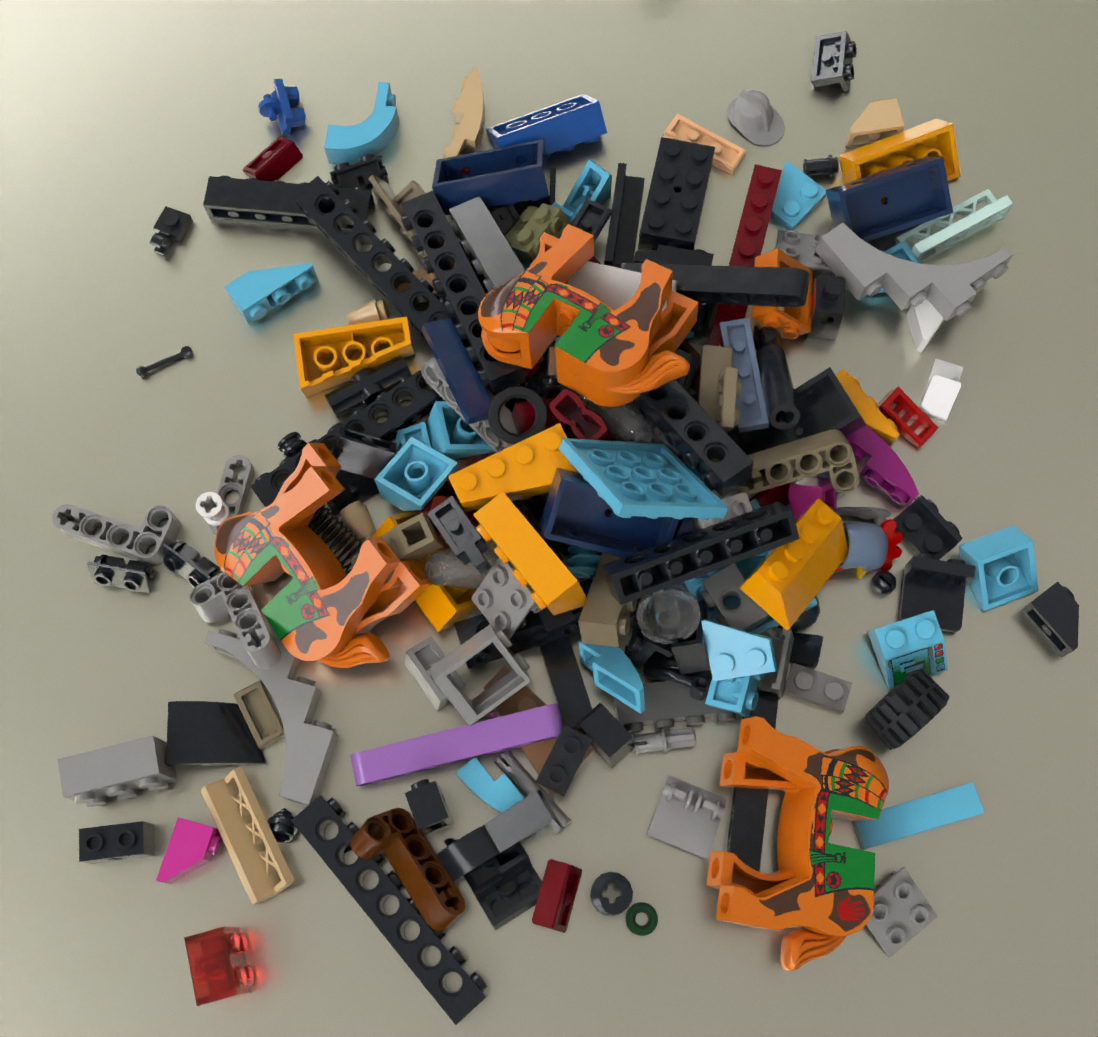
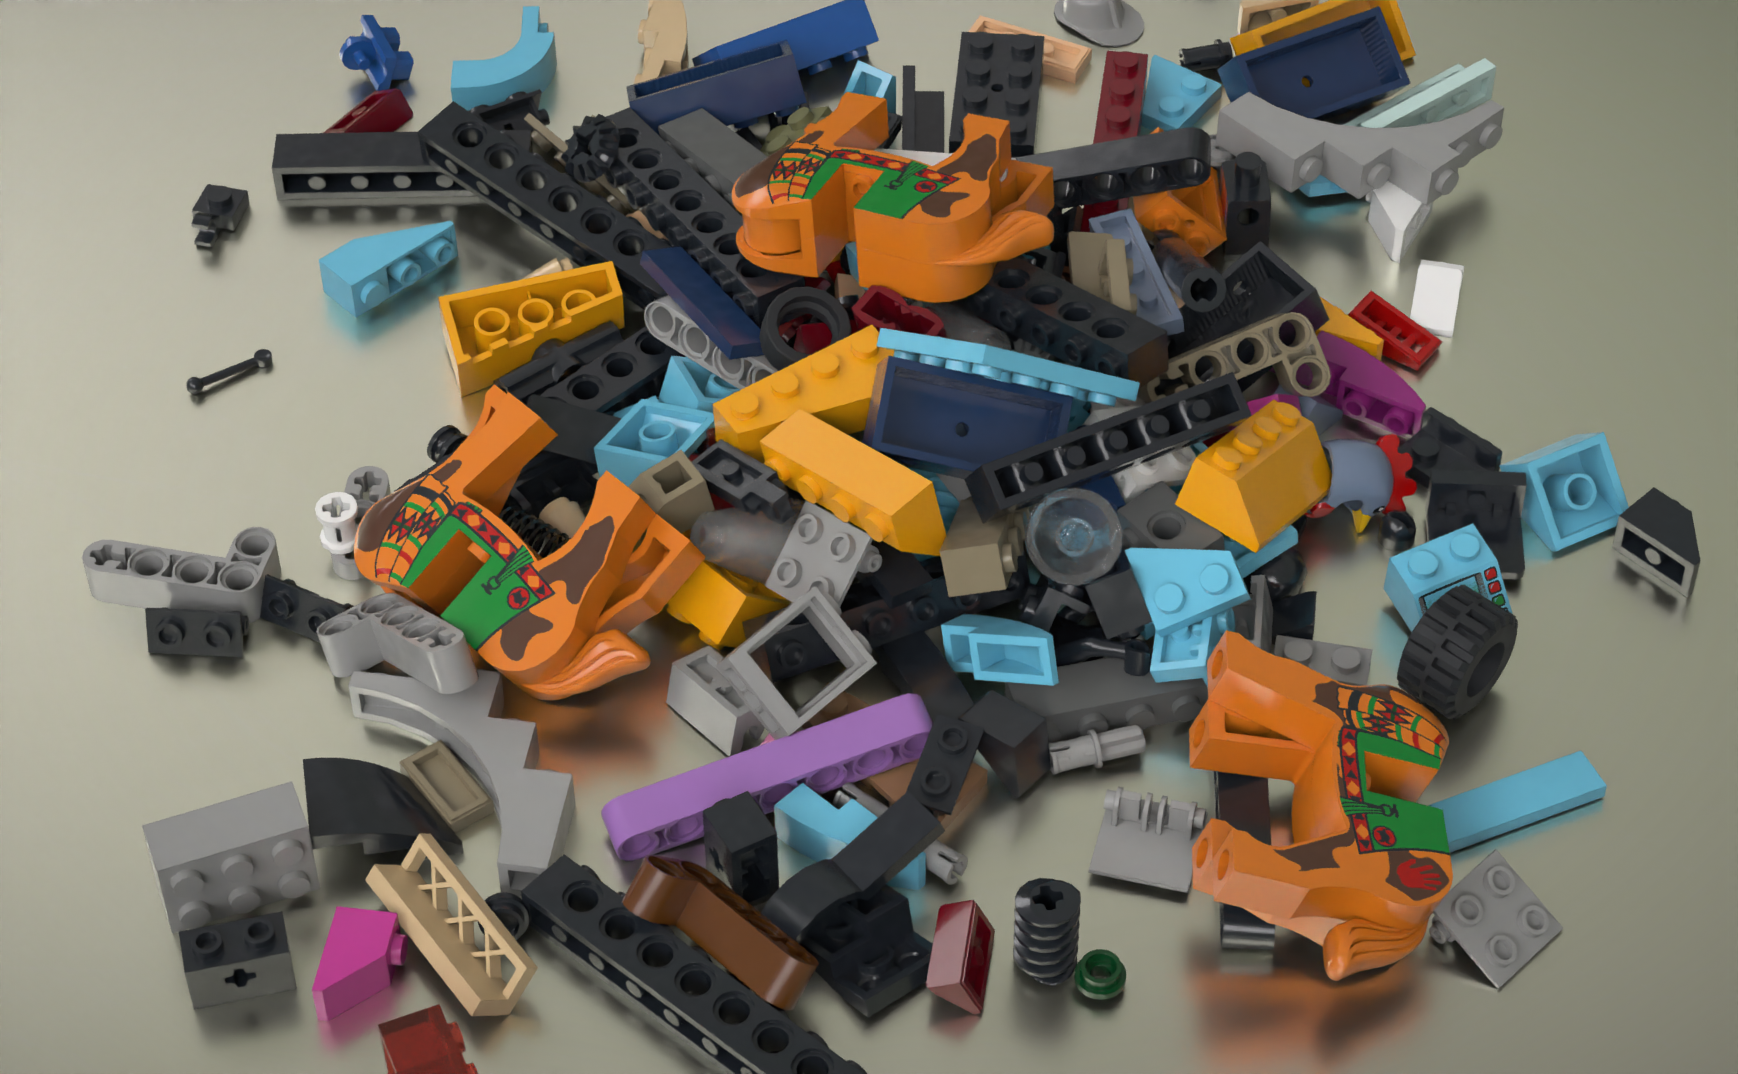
camera: 10 degrees left, 25 degrees down
none -> black gear [561,114,620,182]

